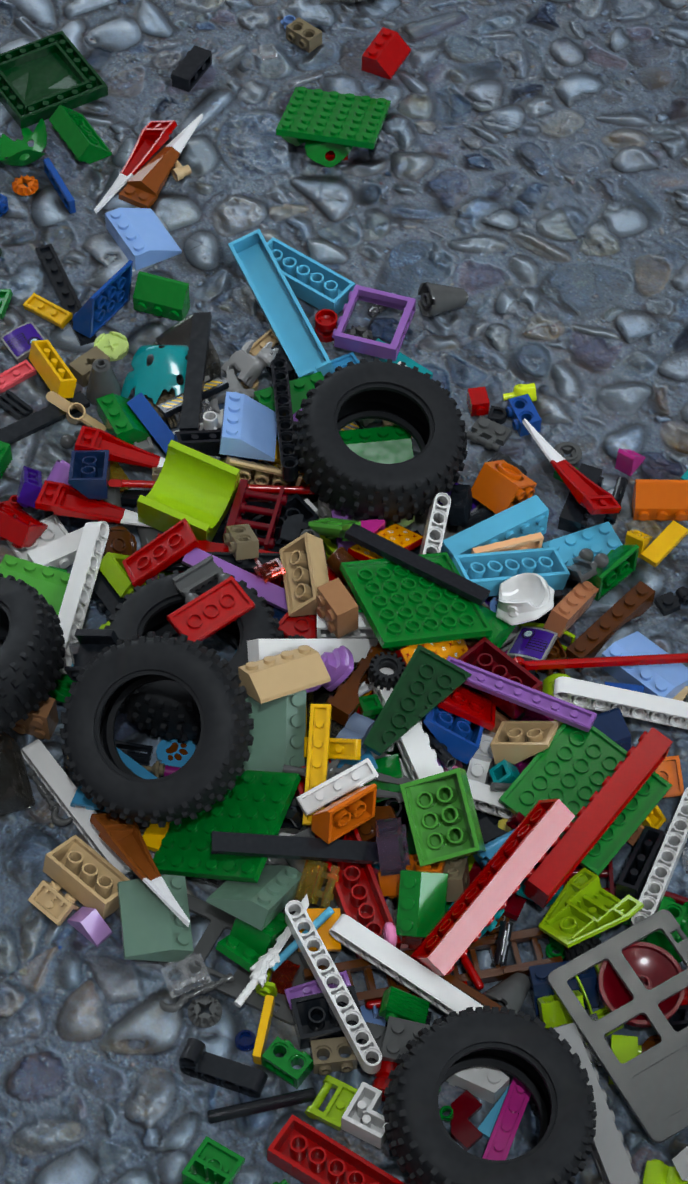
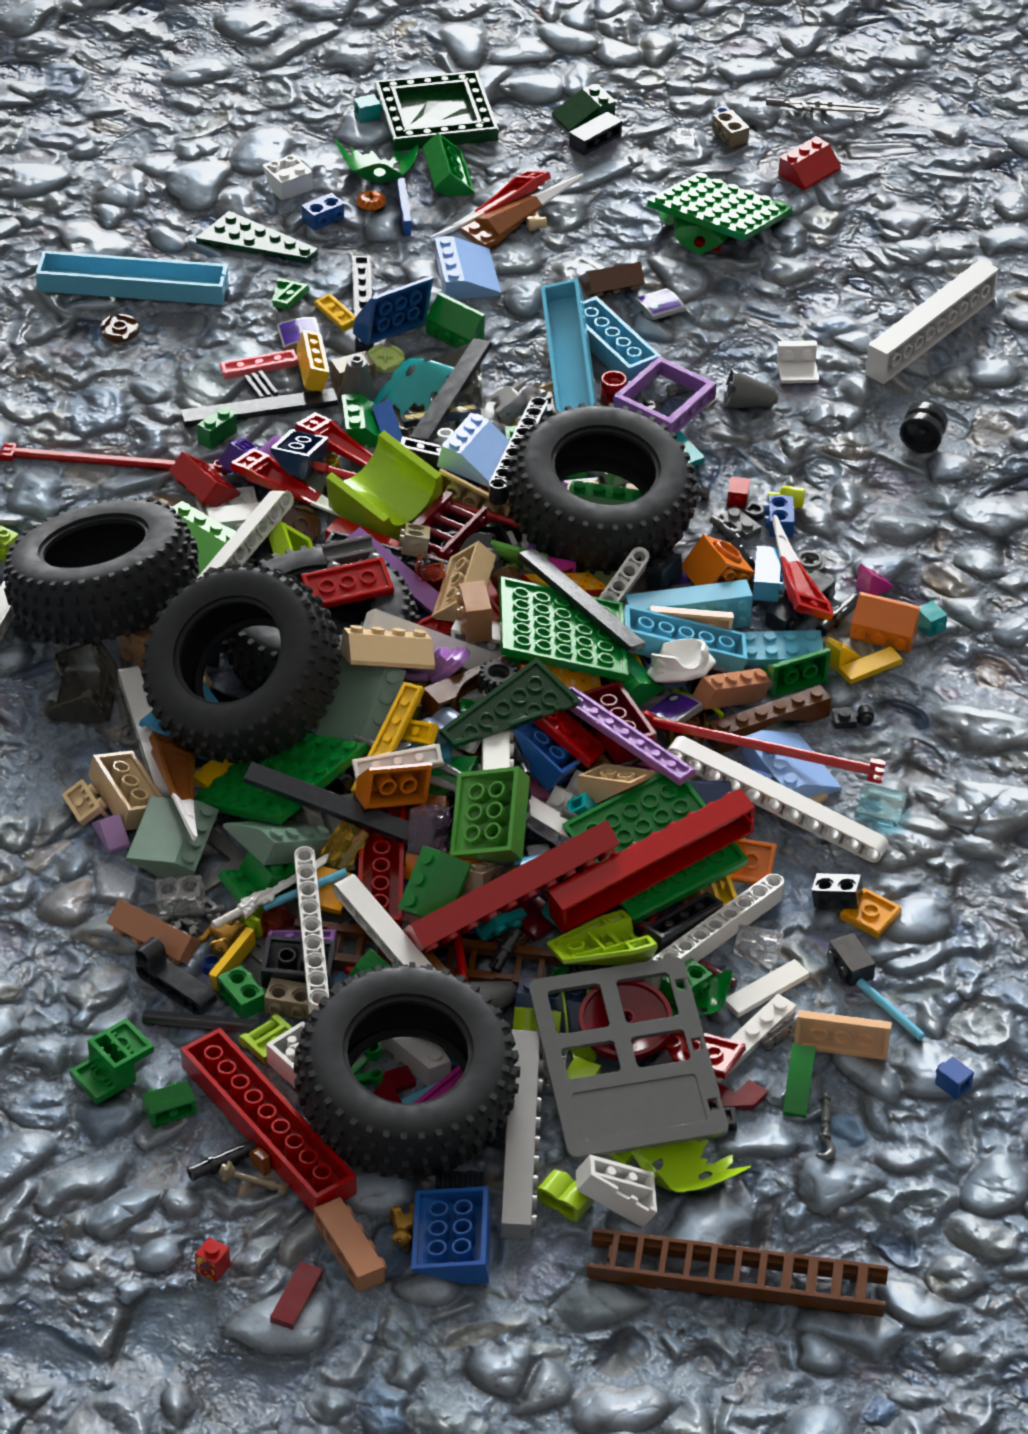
camera: 20 degrees right, 10 degrees down
tan piece [46,391,106,431] -> none
red tile [122,518,200,587] -> none
bright pink piece [383,922,397,947] -> none
dark grey gear [566,548,609,583] -> none
none -> nougat brick [106,899,201,965]
none -> pearl gold animal [197,912,245,957]
none -> dark green slope [552,84,616,133]
none -> reddish brown slope [578,262,645,298]
none -> slope [634,288,686,320]
none -> brick [753,546,784,602]
none -> white bracket [777,341,819,384]
none -> white brick [865,260,999,384]
none -> black wheel [899,402,948,453]

